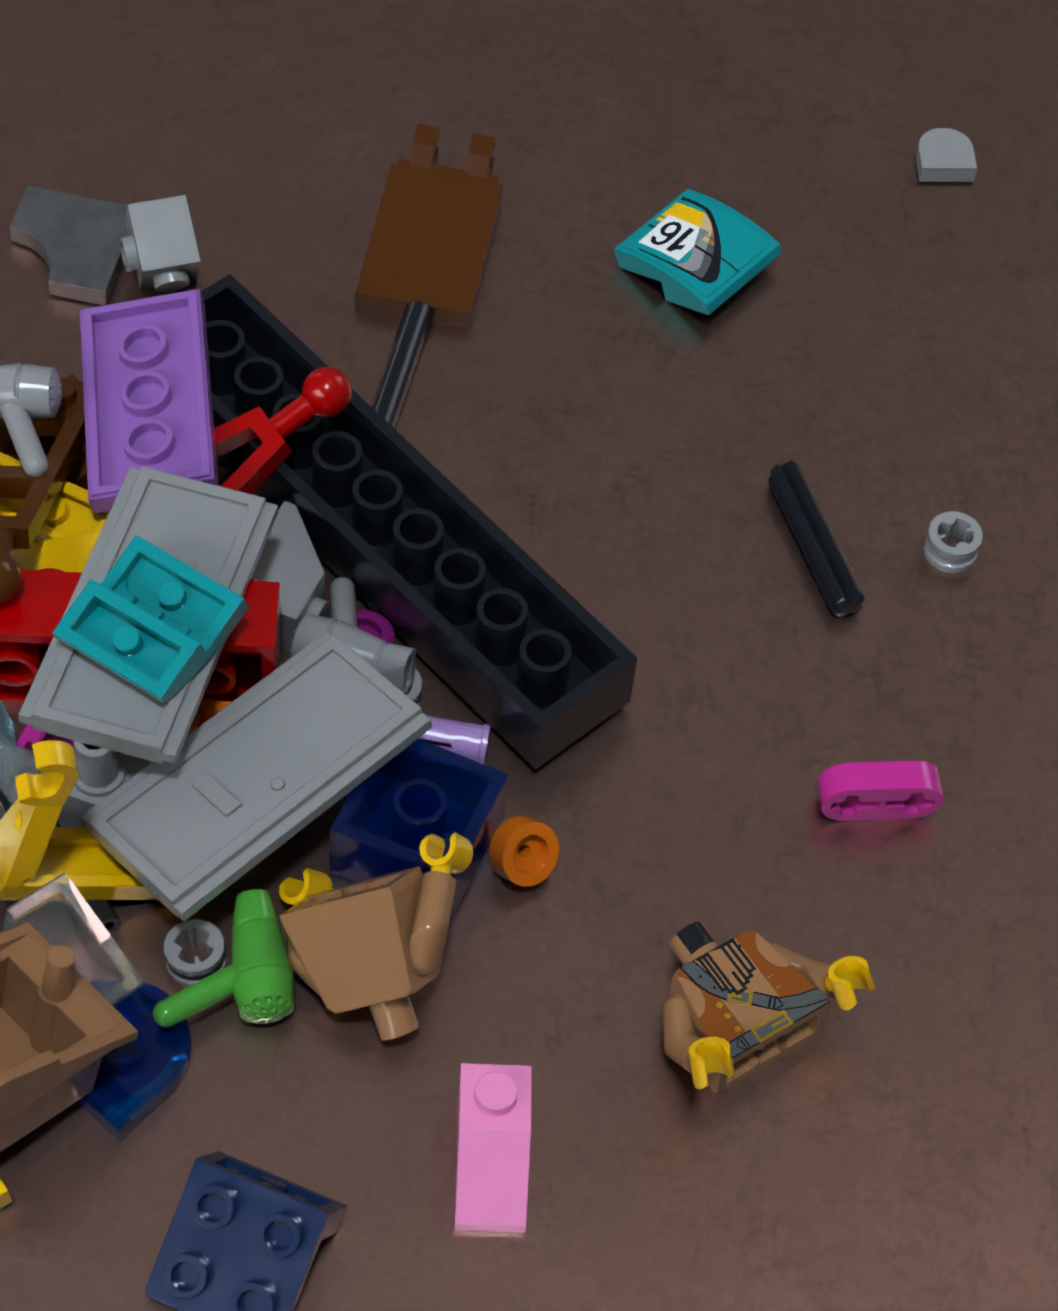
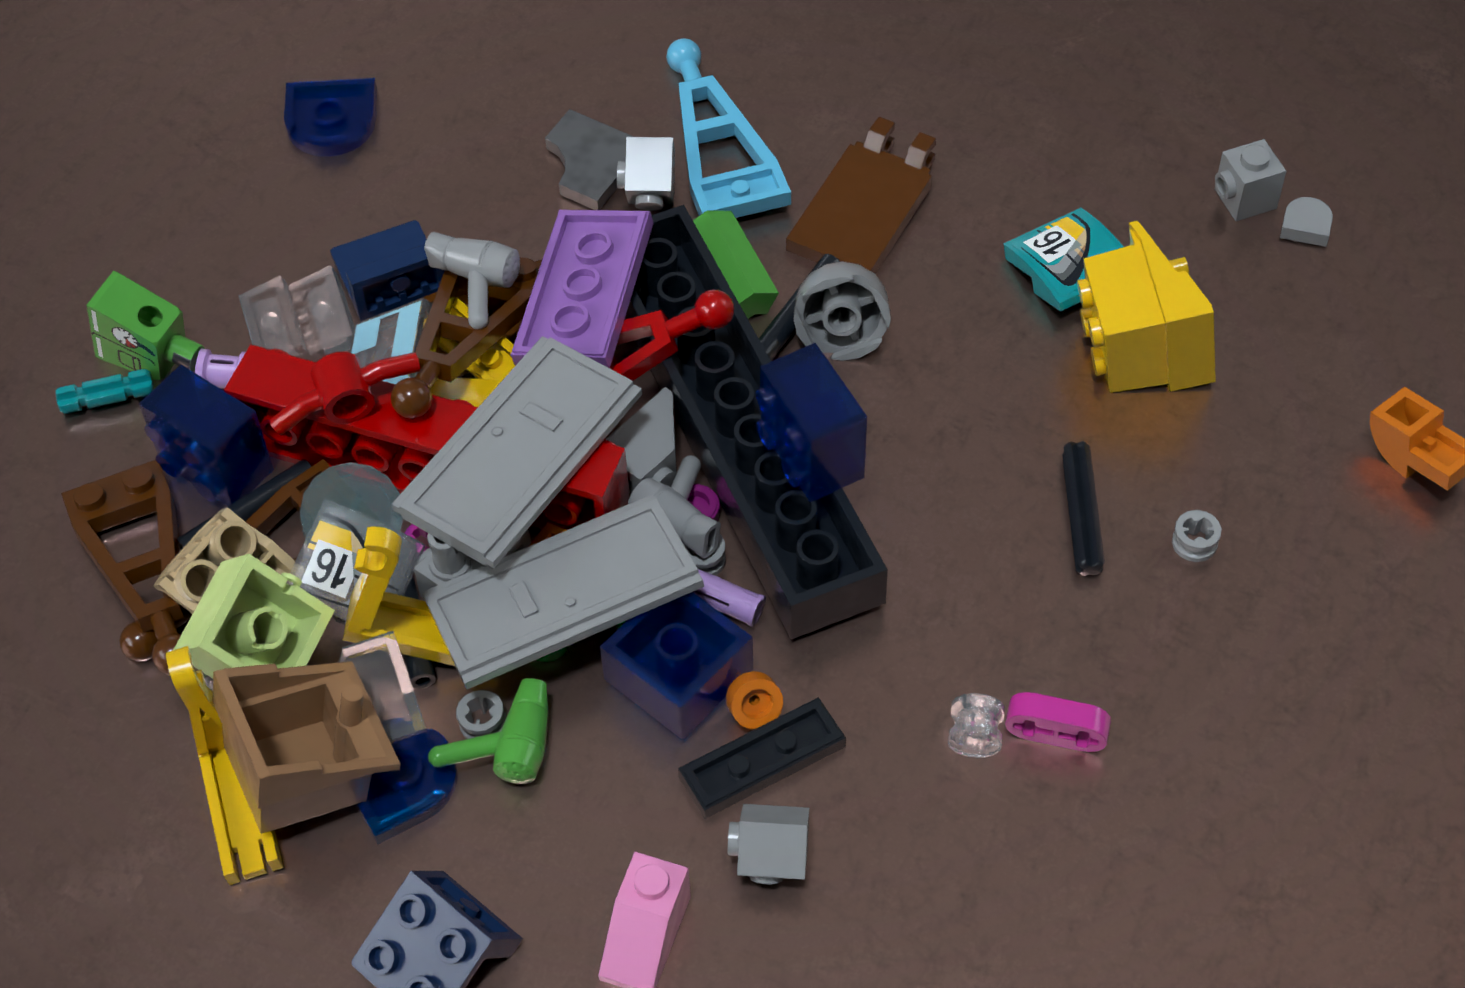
camera: 25 degrees right, 0 degrees up
teal slope [52,535,249,703] -> none
medium nougat torso [279,832,473,1040] -> none
torso [662,921,875,1095] -> none
none -> medium azure plate [666,38,791,218]
none -> black tile [678,697,846,819]
none -> bright green piece [693,210,779,319]
none -> light grey brick [728,804,810,884]
none -> clear blue brick [756,343,868,502]
none -> light grey cylinder [794,261,891,361]
none -> clear wheel [948,693,1005,758]
none -> yellow piece [1077,221,1216,393]
none -> light grey brick [1214,139,1286,221]

